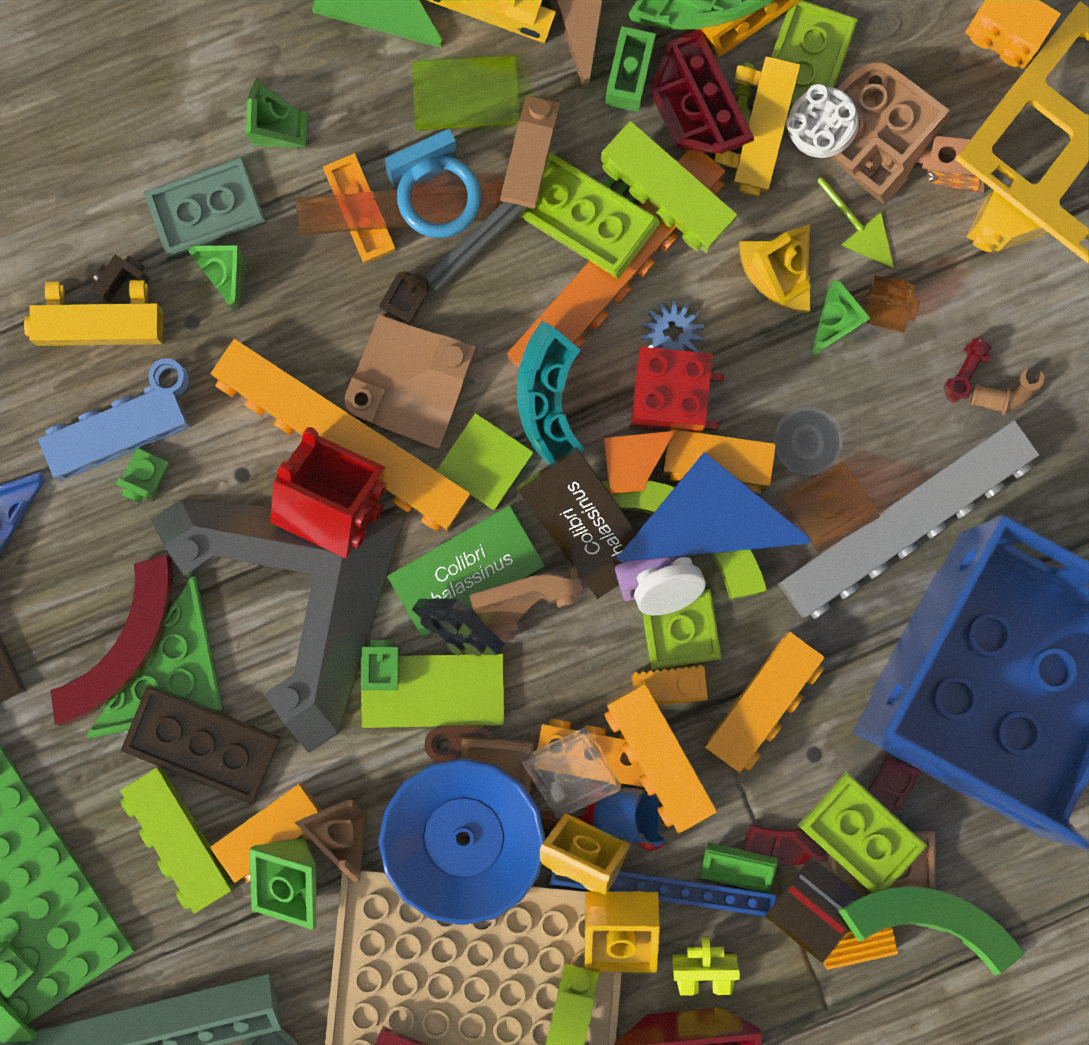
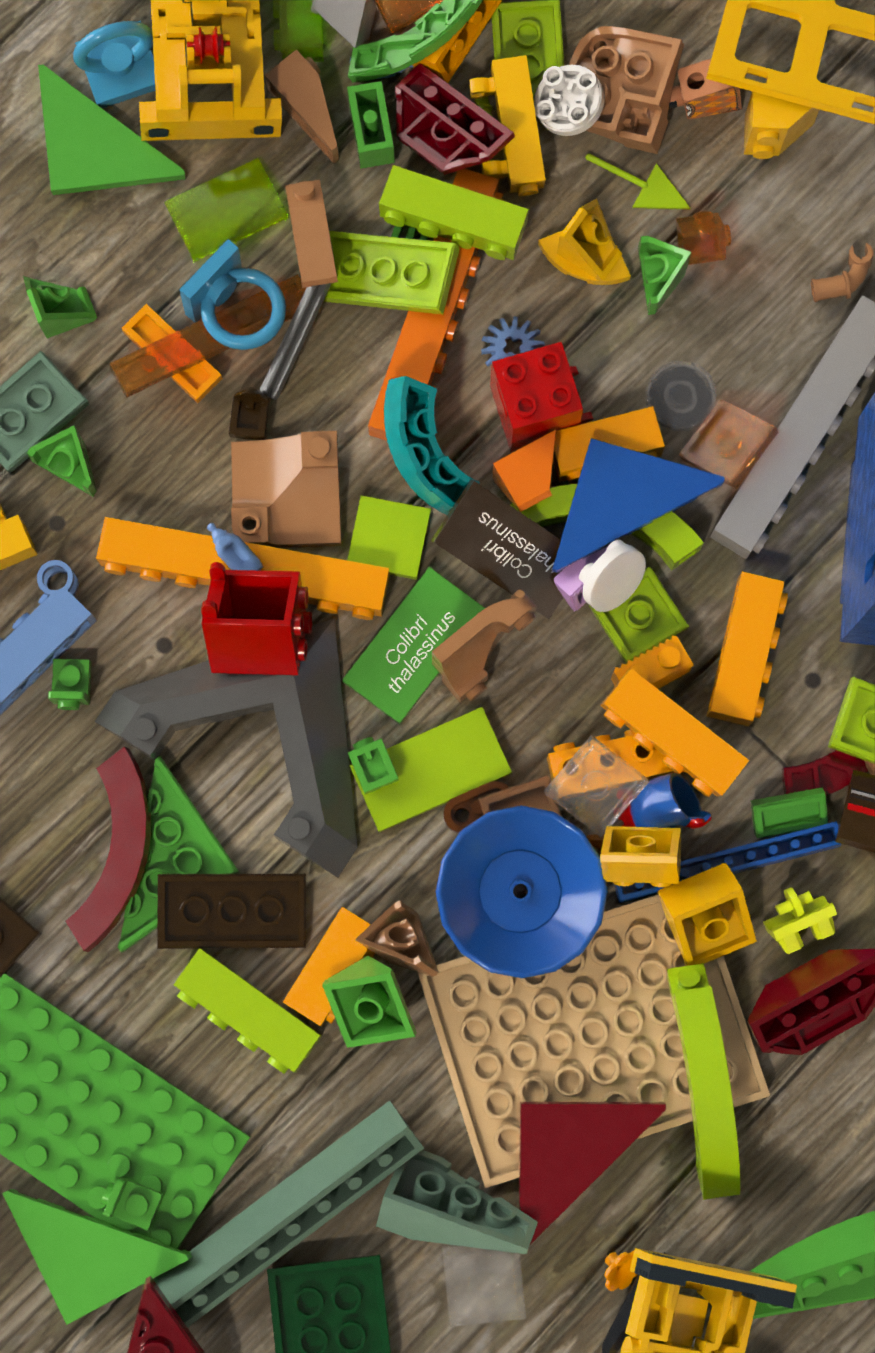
camera: 25 degrees left, 5 degrees down
black plate [412,599,505,656] -> none
dark red bar [943,338,992,403] -> none
none -> medium blue piece [207,523,263,571]

